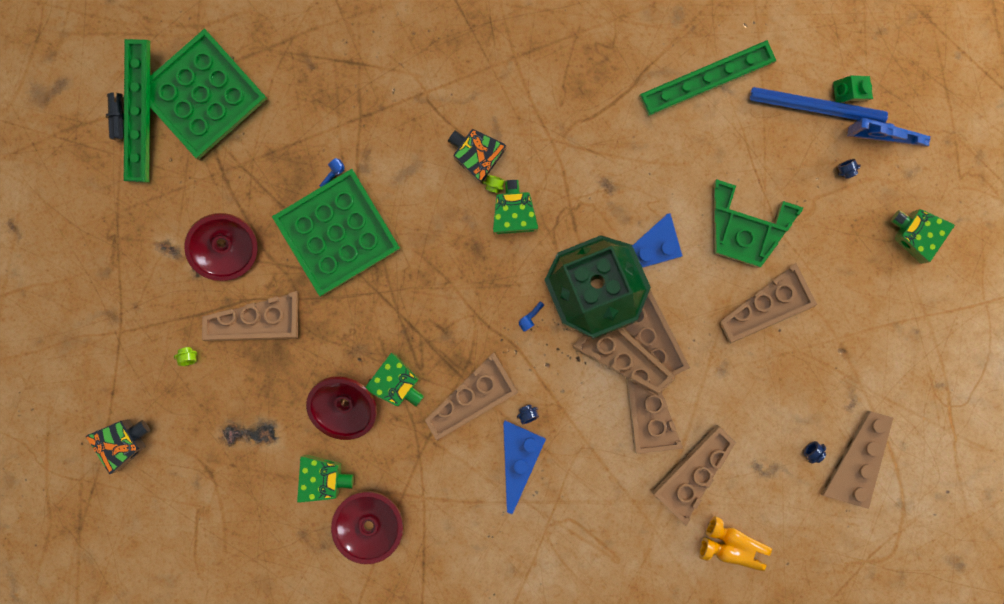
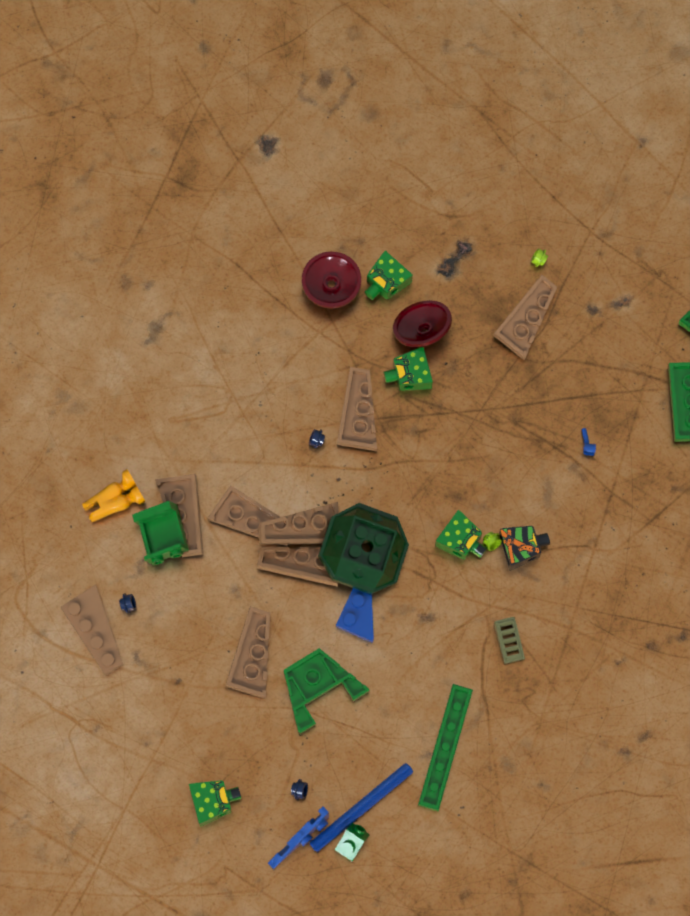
camera: 125 degrees right, 15 degrees down
torso [85,419,150,475] -> none
dark red dish [184,213,258,281] -> none
green plate [272,169,401,297] -> none
blue wing [503,420,546,514] -> none
blue hand [519,301,544,332] -> none
none -> green panel [132,501,189,565]
none -> olive slope [494,617,525,664]

